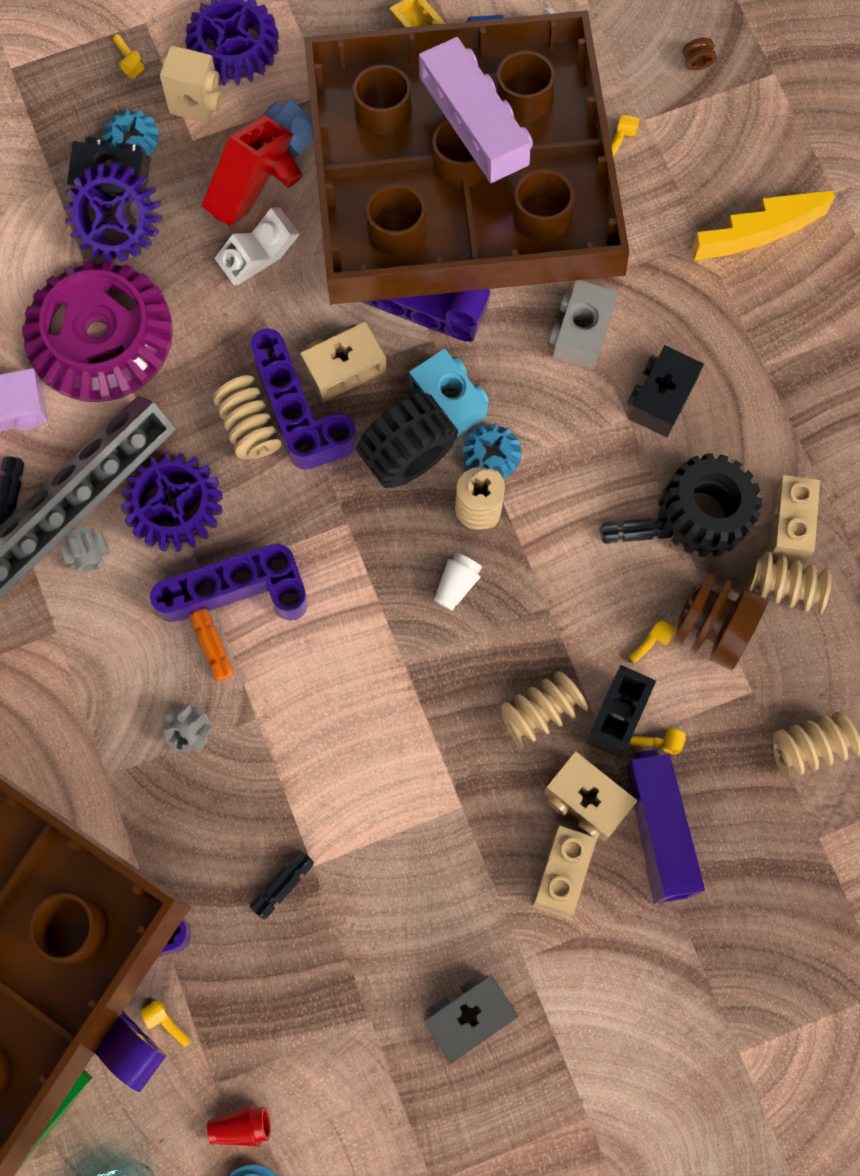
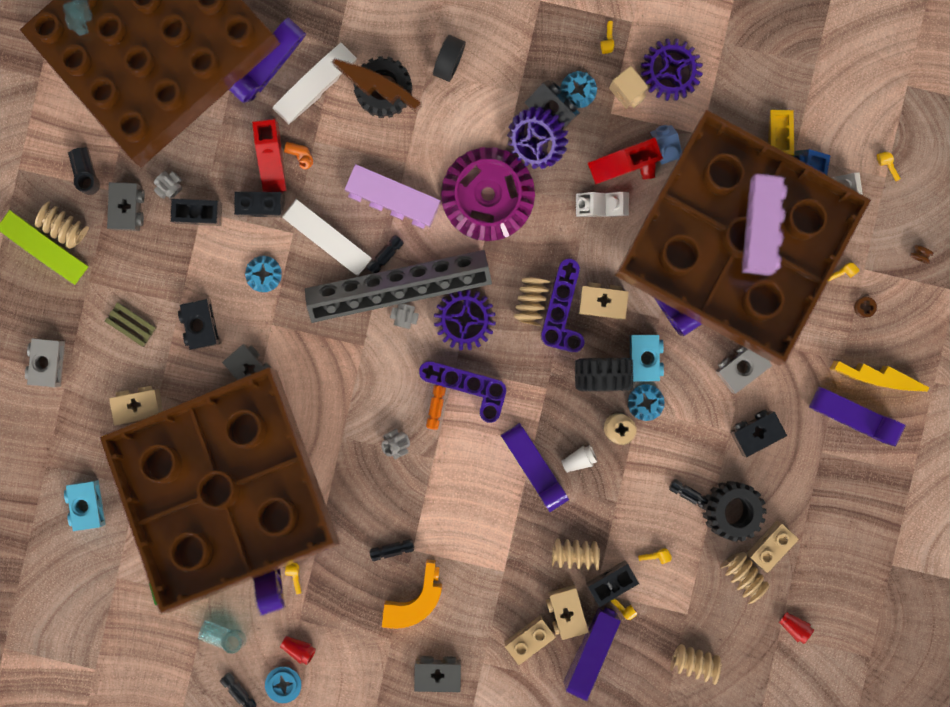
camera: 35 degrees right, 15 degrees up
reddish brown wheel [673,570,769,671] -> none
none -> light orange arch [382,560,442,629]
none -> dark purple beam [501,423,569,512]
none -> dark purple beam [809,386,906,447]
none -> reddish brown bush [854,297,877,318]

